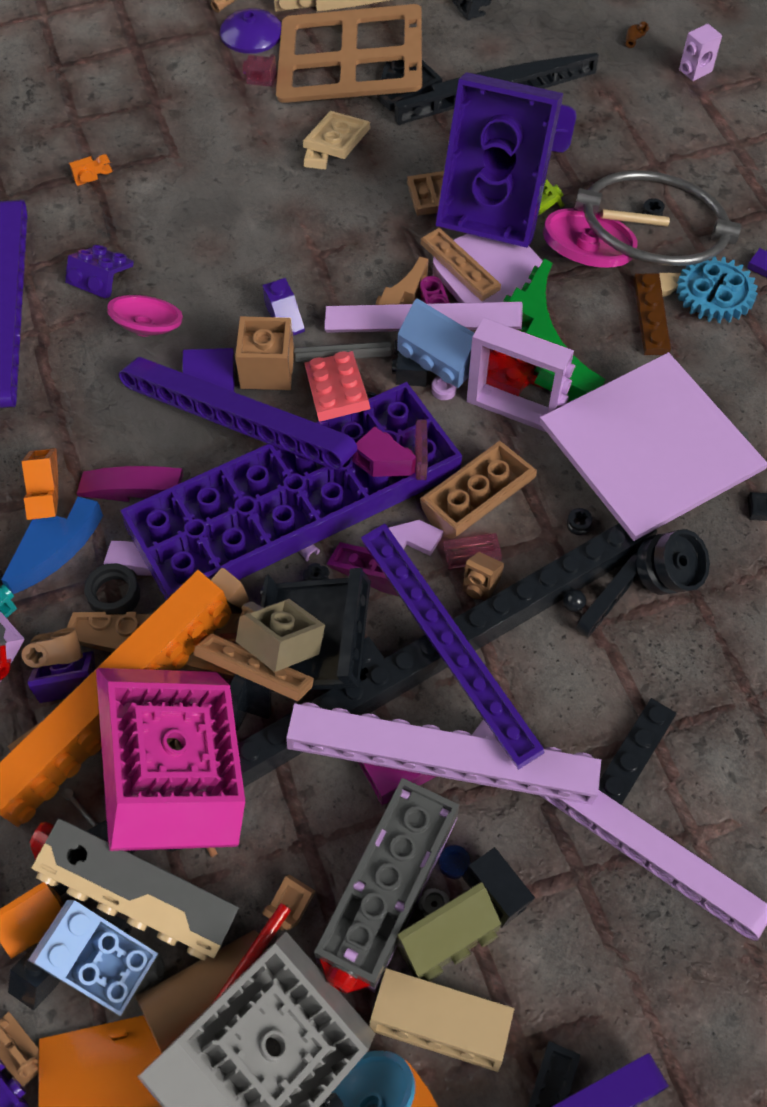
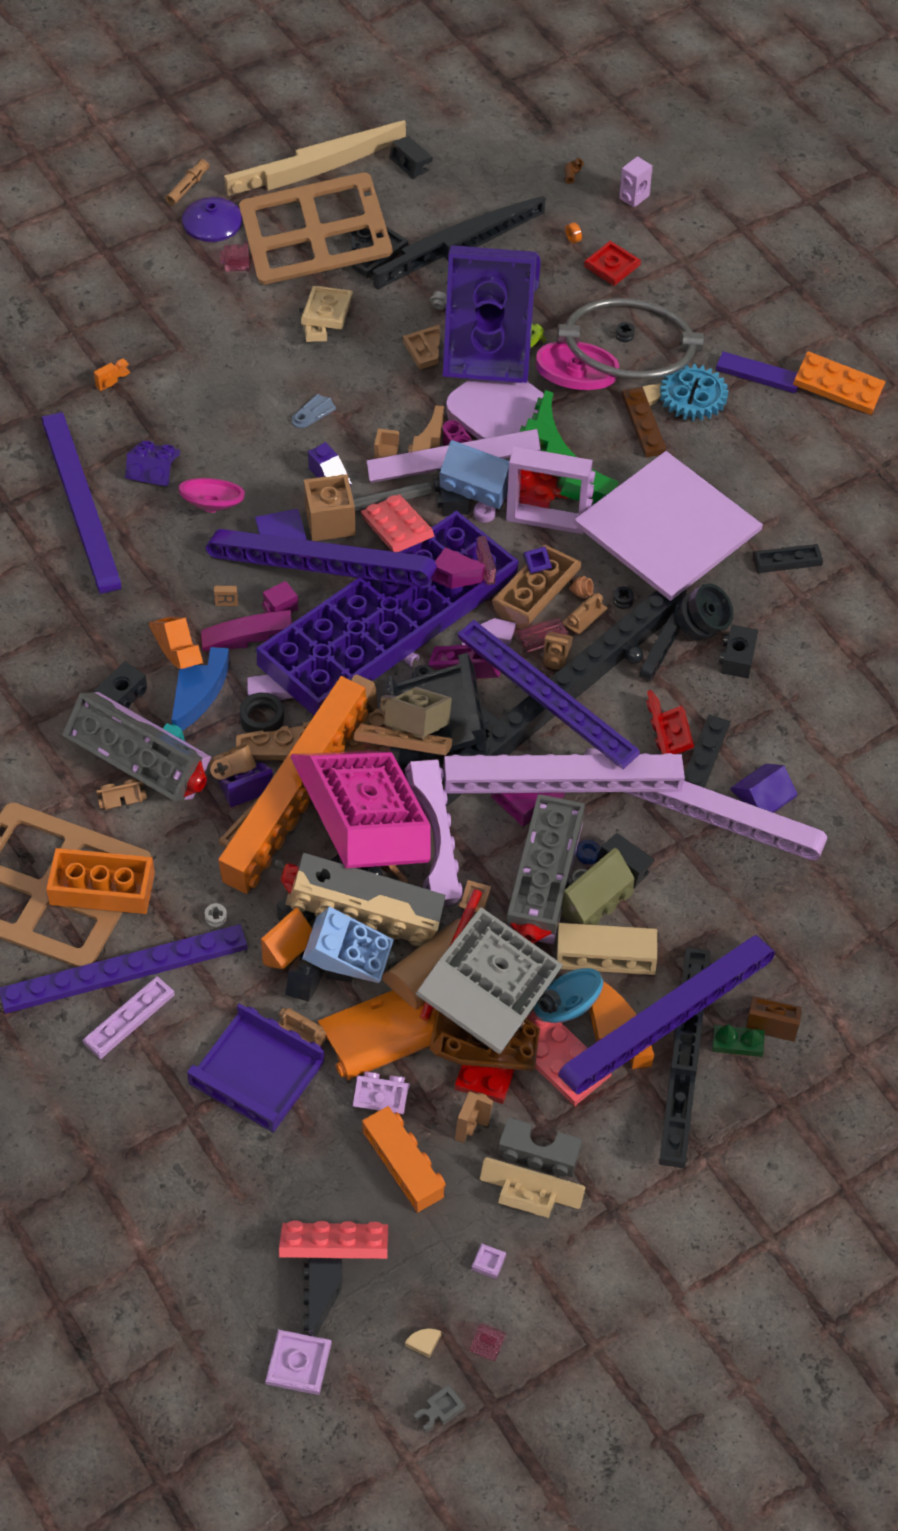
camera: 15 degrees left, 5 degrees down
medium nougat tile [421,227,501,301] -> none
tan bar [600,209,670,226] -> none
none -> medium nougat tile [214,586,238,606]
none -> magenta brick [262,581,298,613]
none -> sand blue piece [292,394,336,428]
none -> medium nougat panel [374,428,399,459]
none -> lavender arch [405,760,462,906]
none -> dark purple slope [523,546,552,574]
none -> medium nougat hinge [562,593,608,635]
none -> orange tile [565,222,582,244]
none -> nougat plate [569,576,594,599]
none -> red plate [584,241,641,286]
none -> red bracket [646,690,694,755]
none -> black brick [719,625,758,679]
none -> dark purple slope [730,763,797,813]

